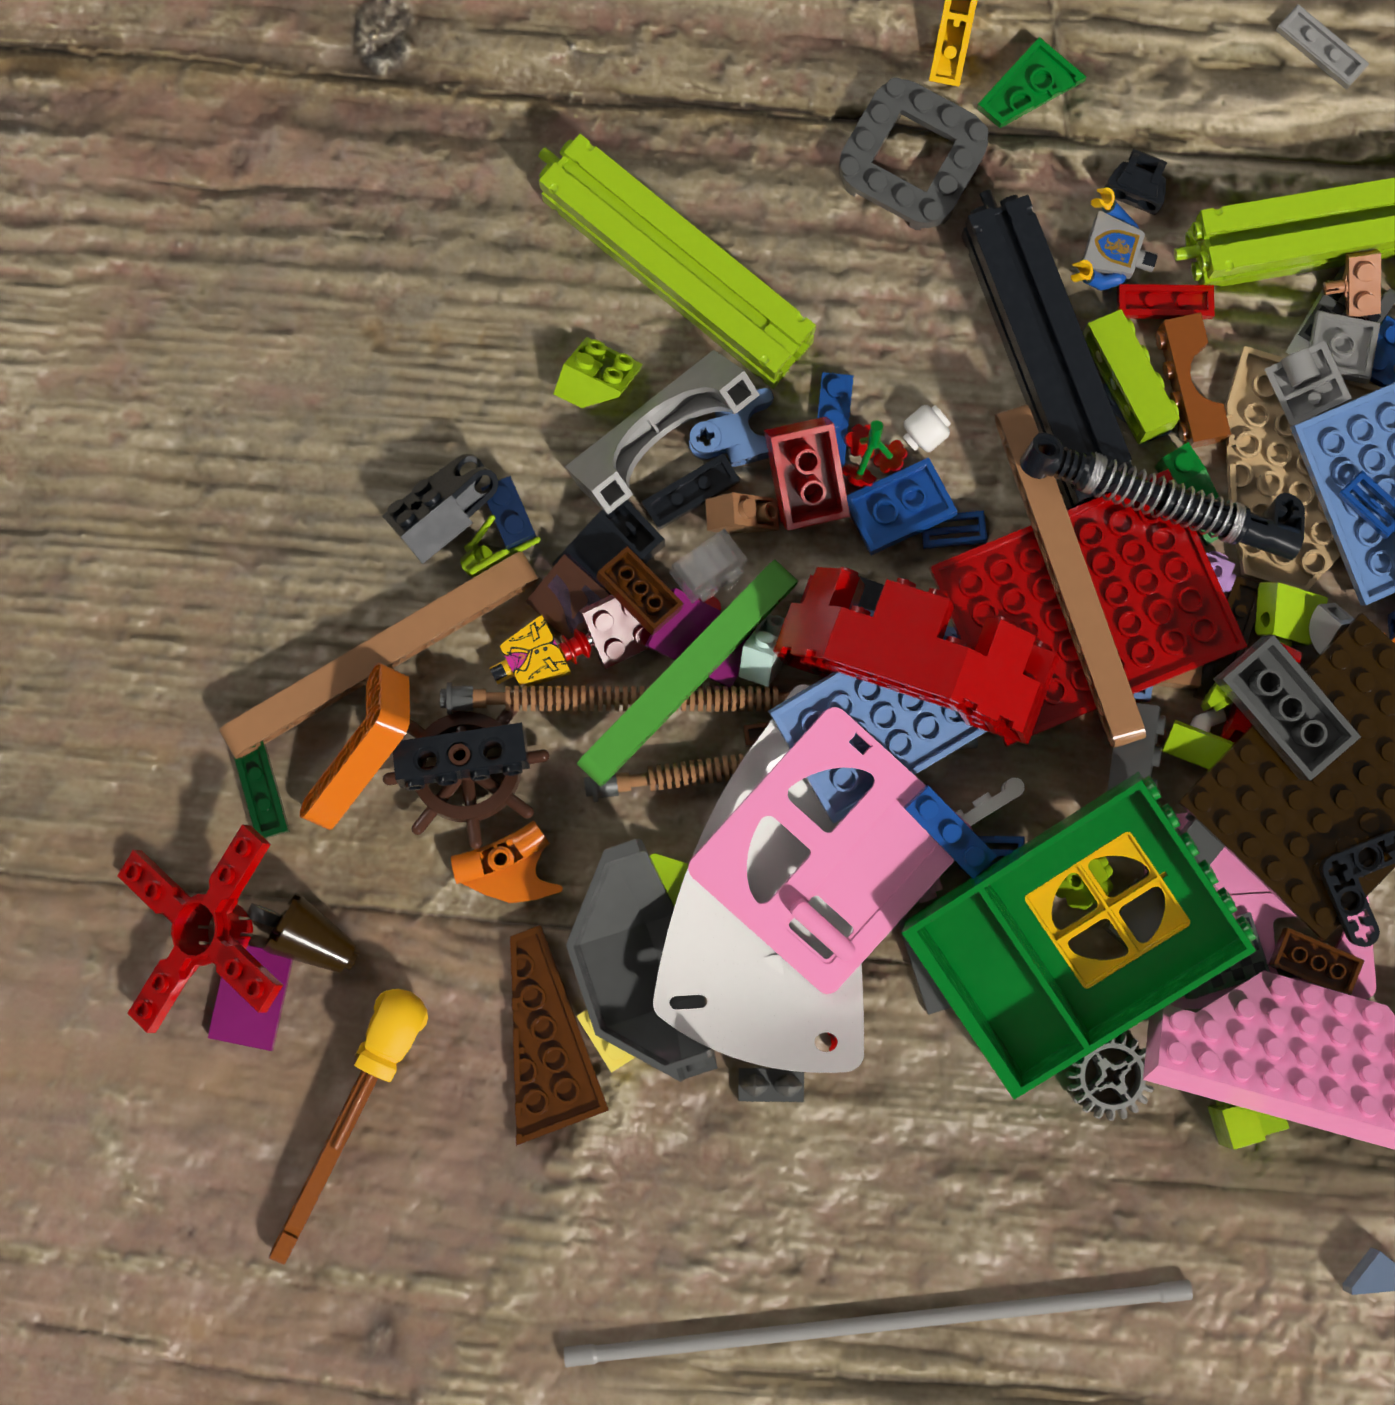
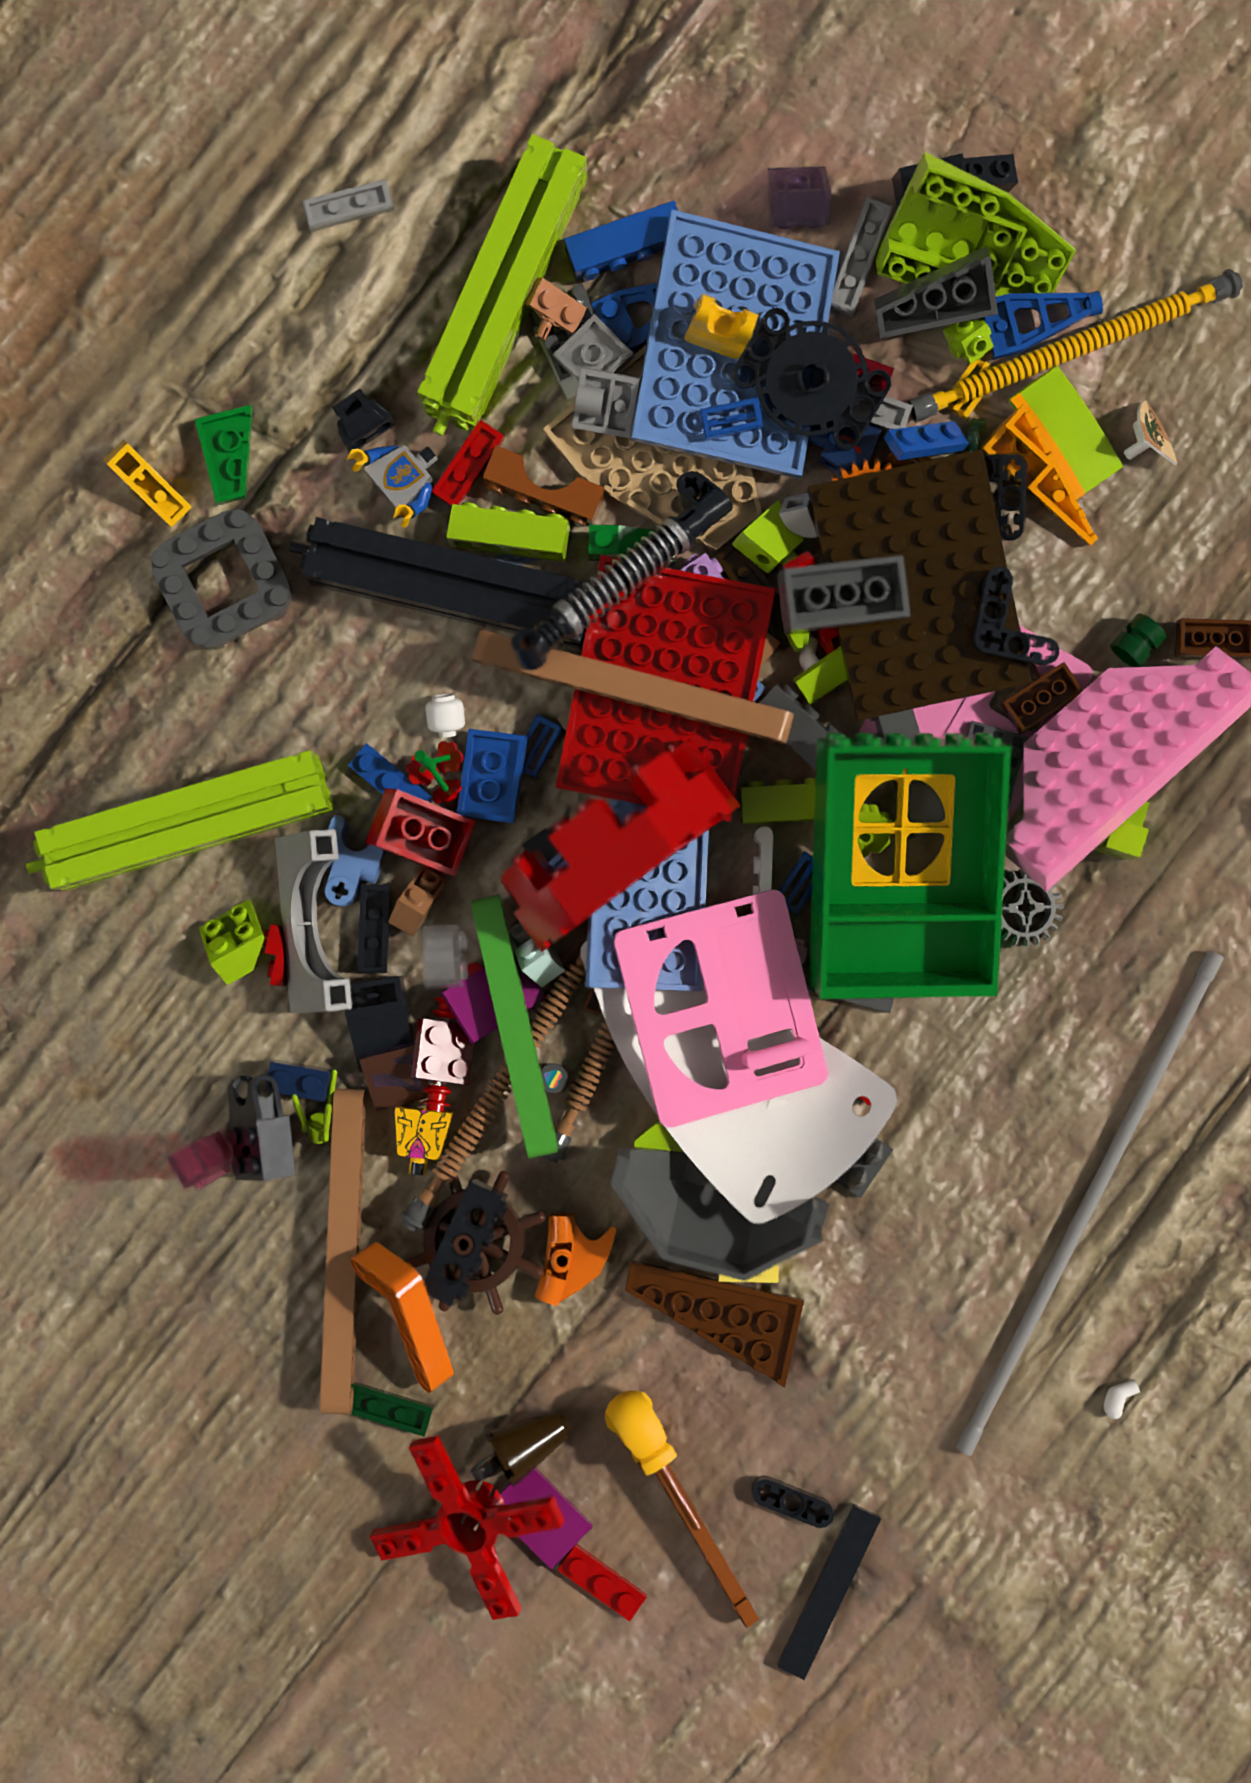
camera: 60 degrees left, 5 degrees up
reddish brown piece [596,546,684,636] -> none
blue plate [903,785,997,879] -> none
none -> clear pink brick [167,1131,233,1191]
none -> red slope [262,924,287,987]
none -> tile [541,1063,568,1093]
none -> red plate [558,1544,647,1622]
none -> lime brick [739,778,816,825]
none -> black beam [751,1475,834,1528]
none -> black tile [777,1503,881,1680]

